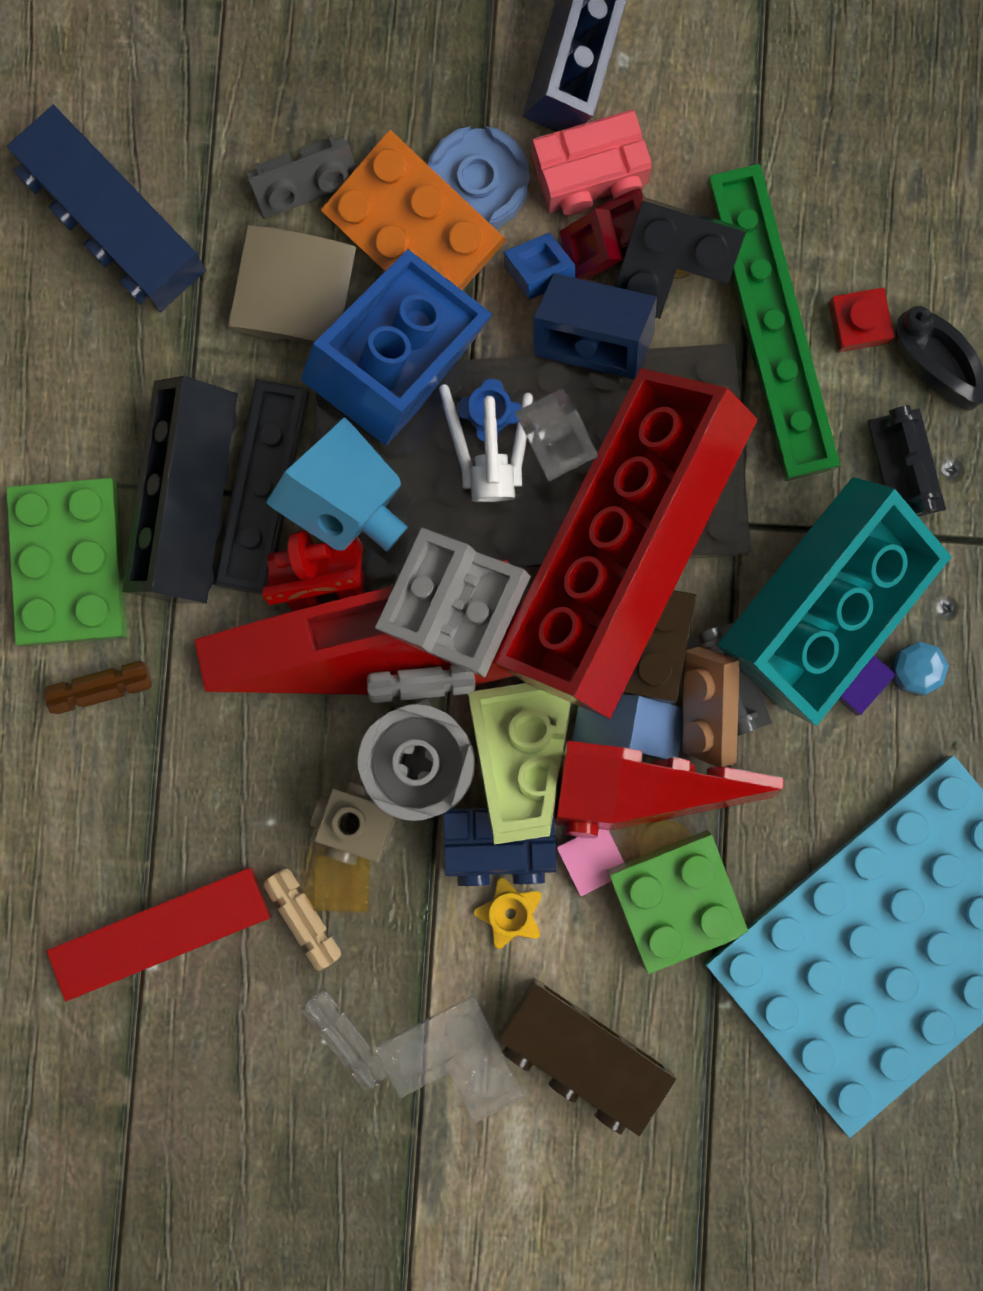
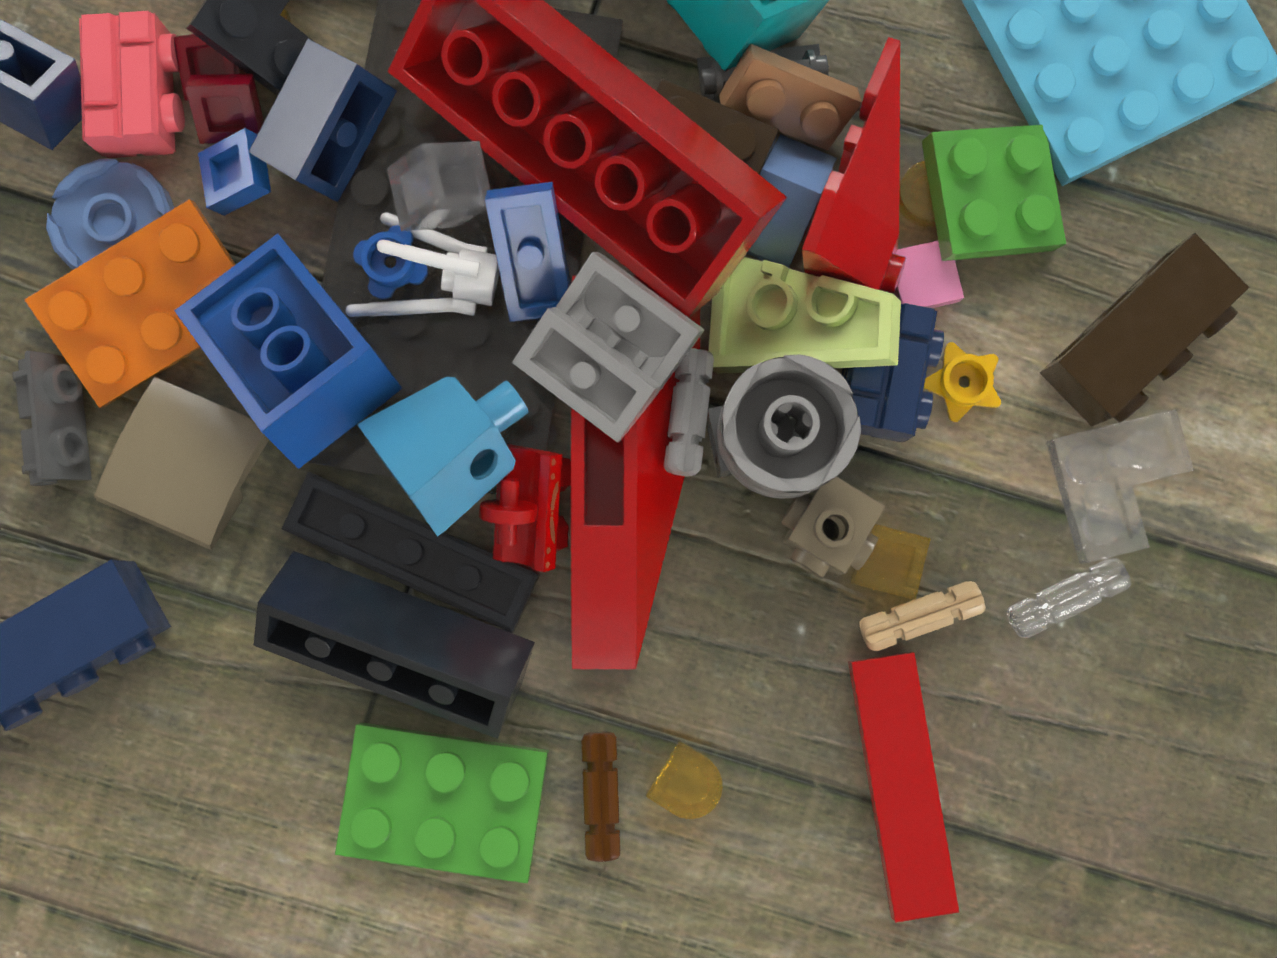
camera: 80 degrees left, 0 degrees up
none -> plate [485,182,571,322]
none -> clear yellow tile [645,739,723,819]

